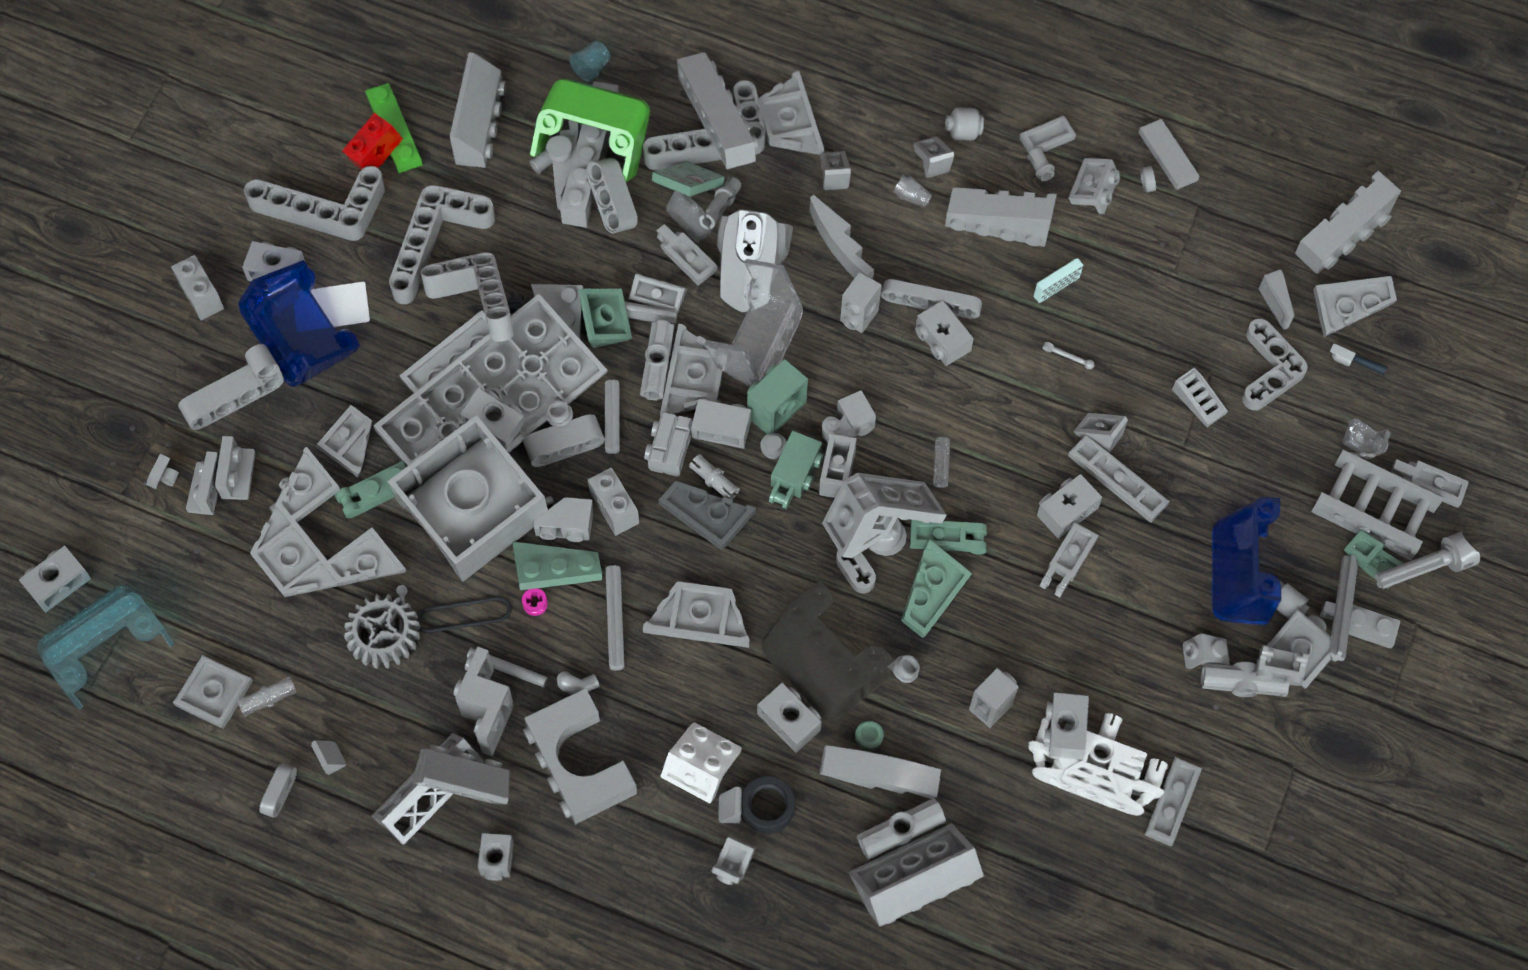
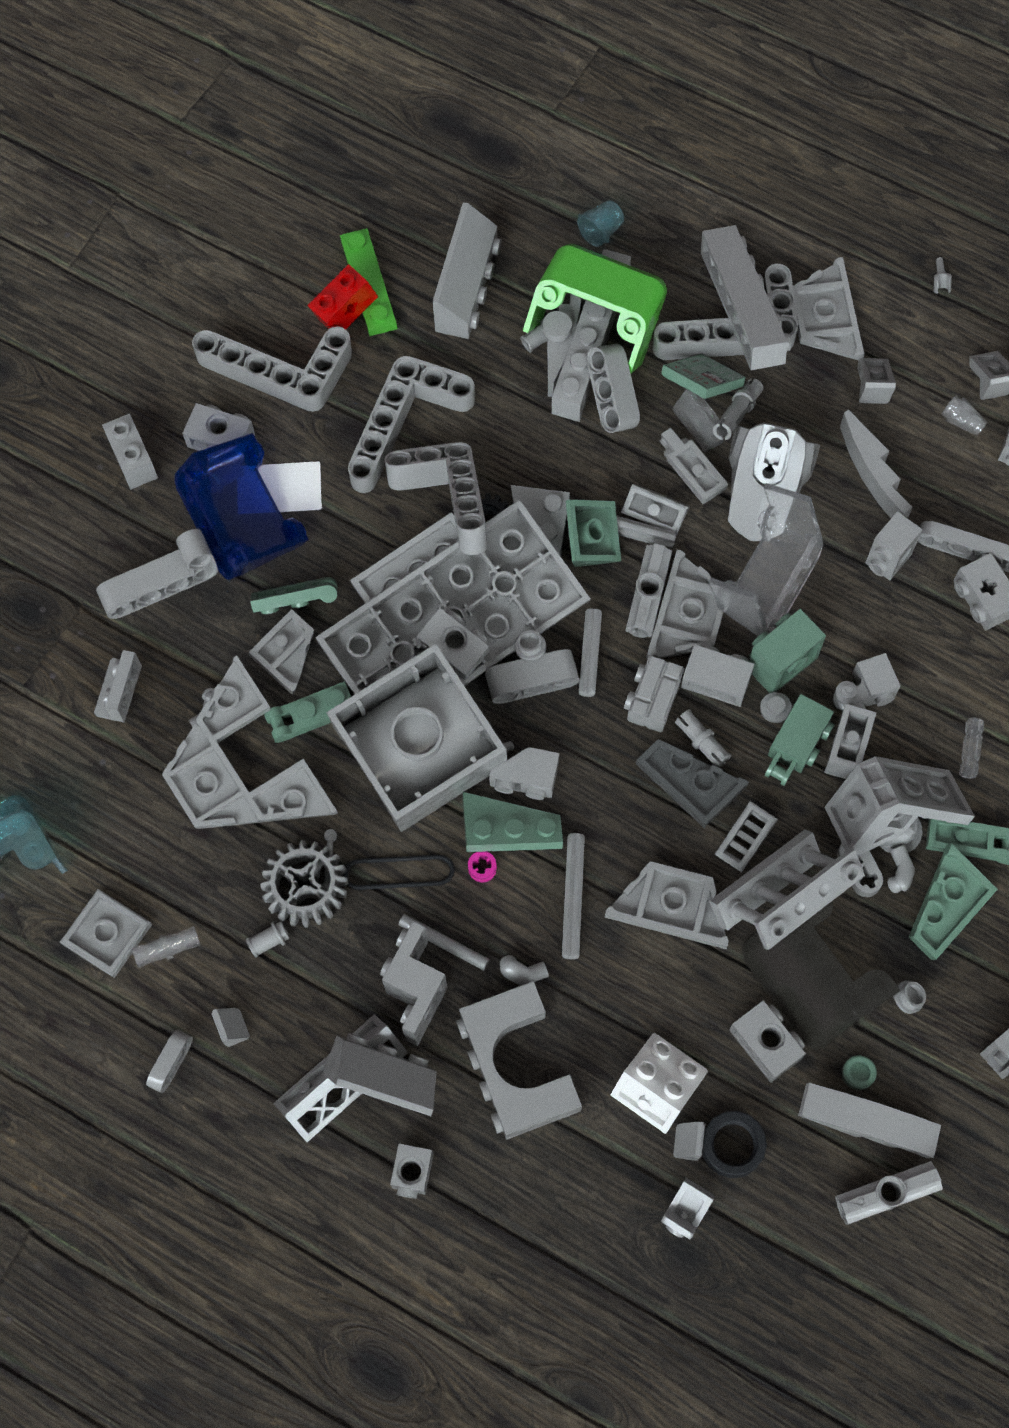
camera: 10 degrees right, 5 degrees up
light grey tile [146,454,179,489] -> none
light grey bracket [215,436,256,500] -> none
light grey brick [588,467,639,536] -> none
light grey slope [849,823,984,926] -> none
none -> light grey pin [246,921,290,958]
none -> sand green plate [250,577,337,614]
none -> light grey fence [709,830,865,950]
none -> light grey slope [715,801,778,872]
none -> light grey arm [887,845,915,893]
none -> light grey hand [933,257,952,294]

